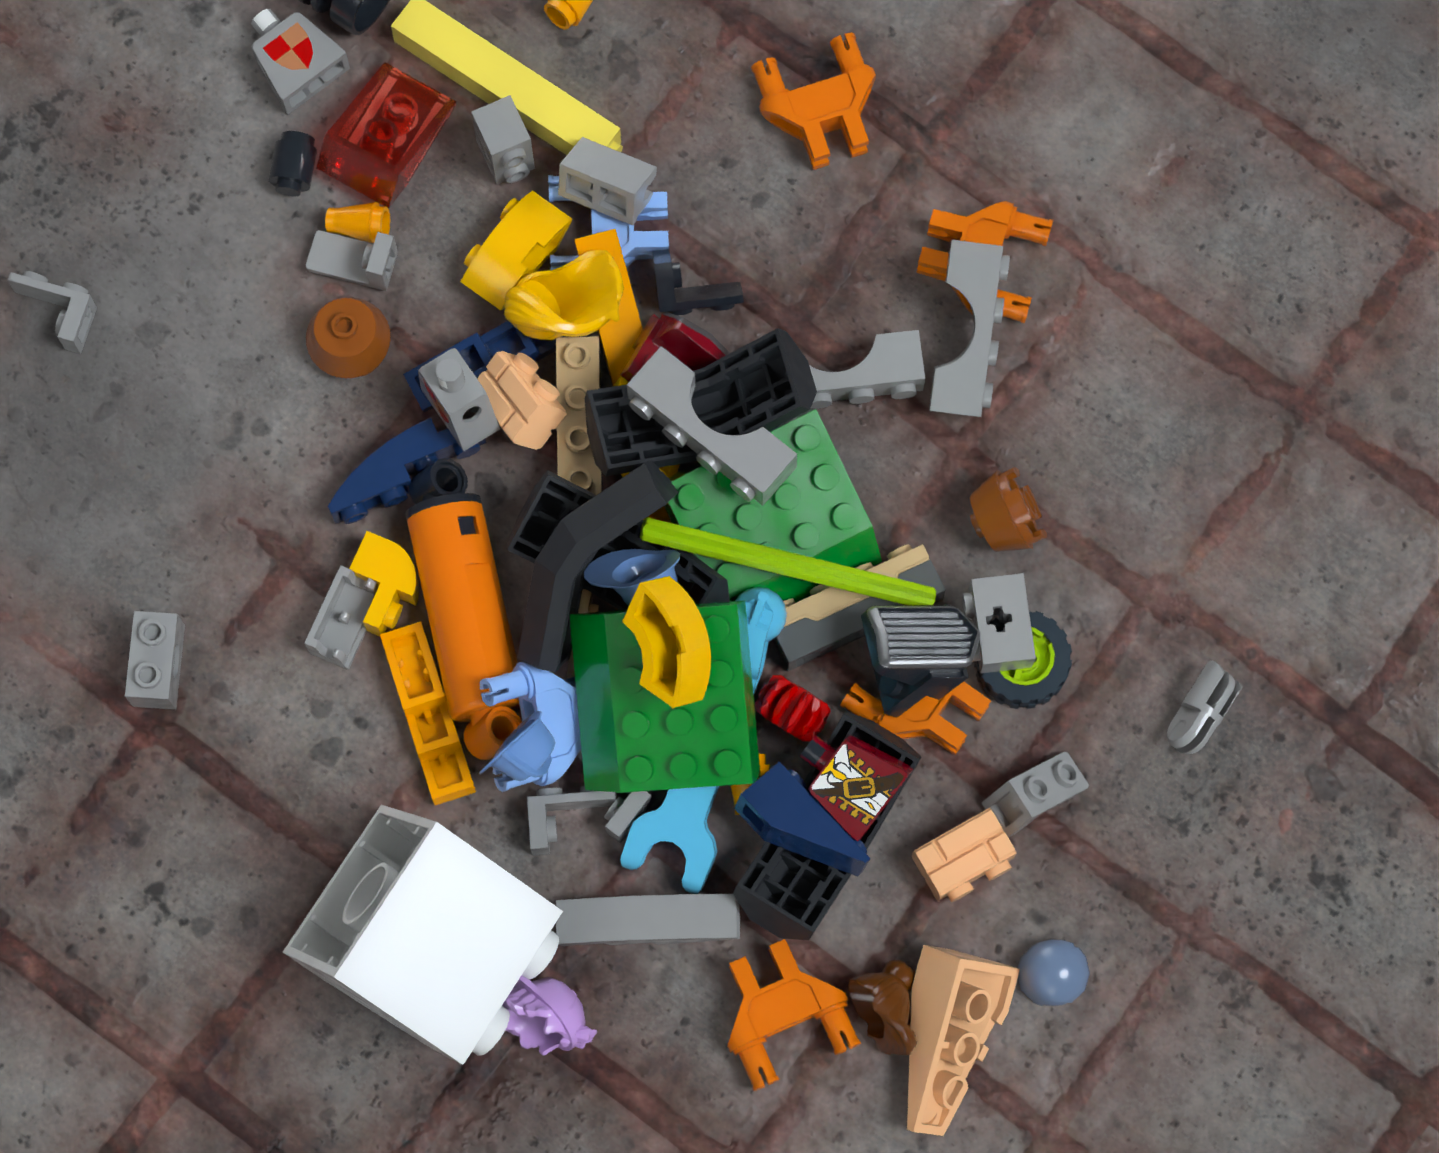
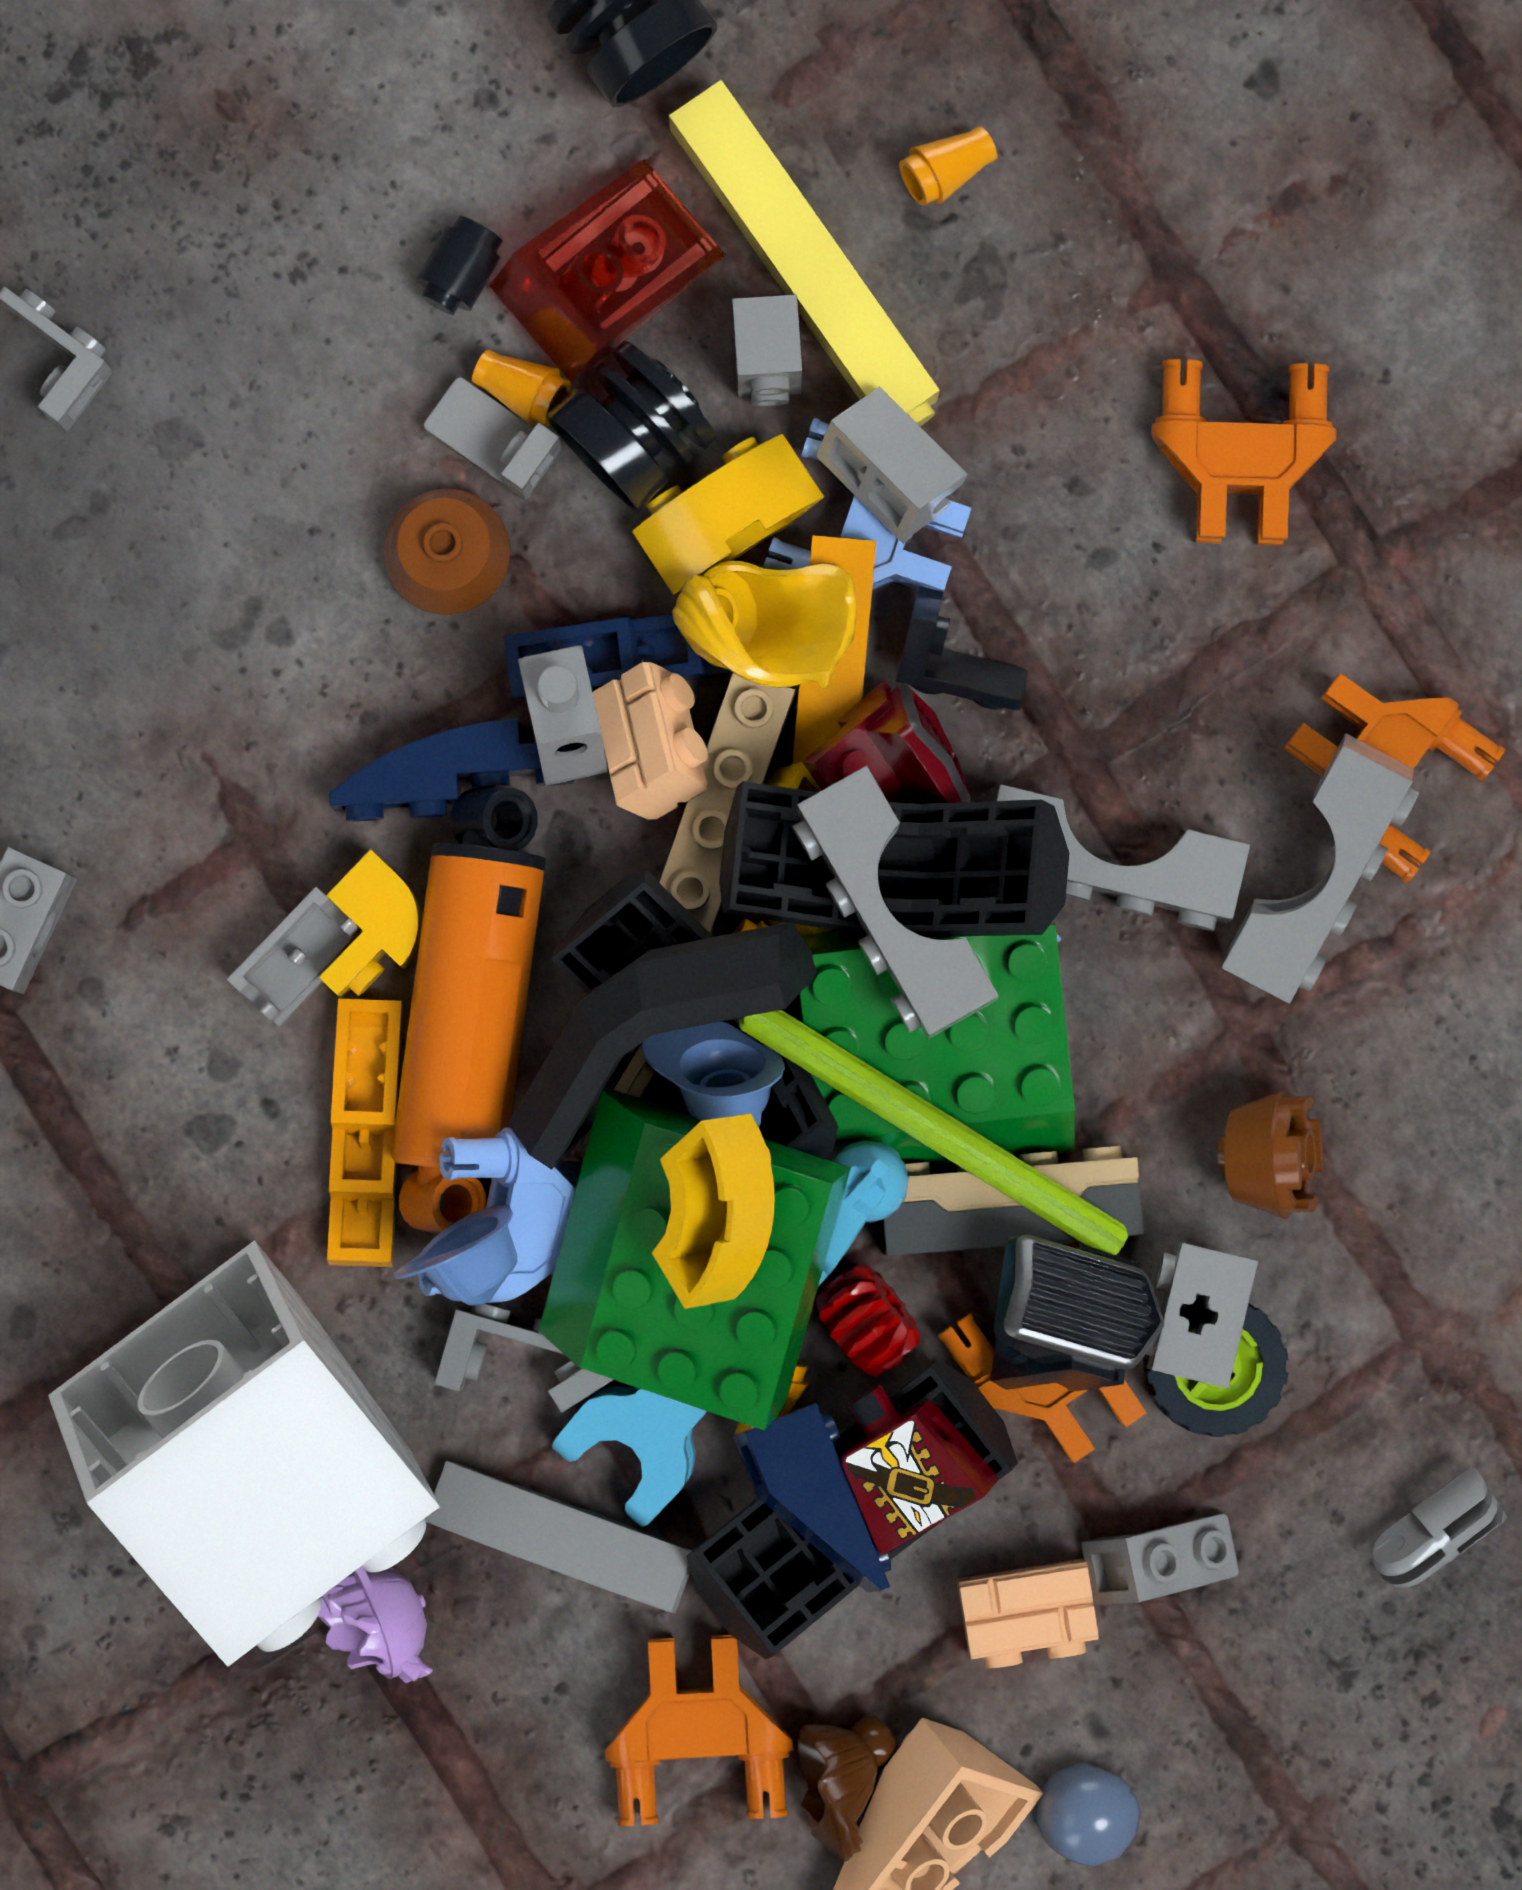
camera: 20 degrees right, 10 degrees up
light grey torso [251,9,350,115] -> none
none -> black wheel [546,340,716,513]

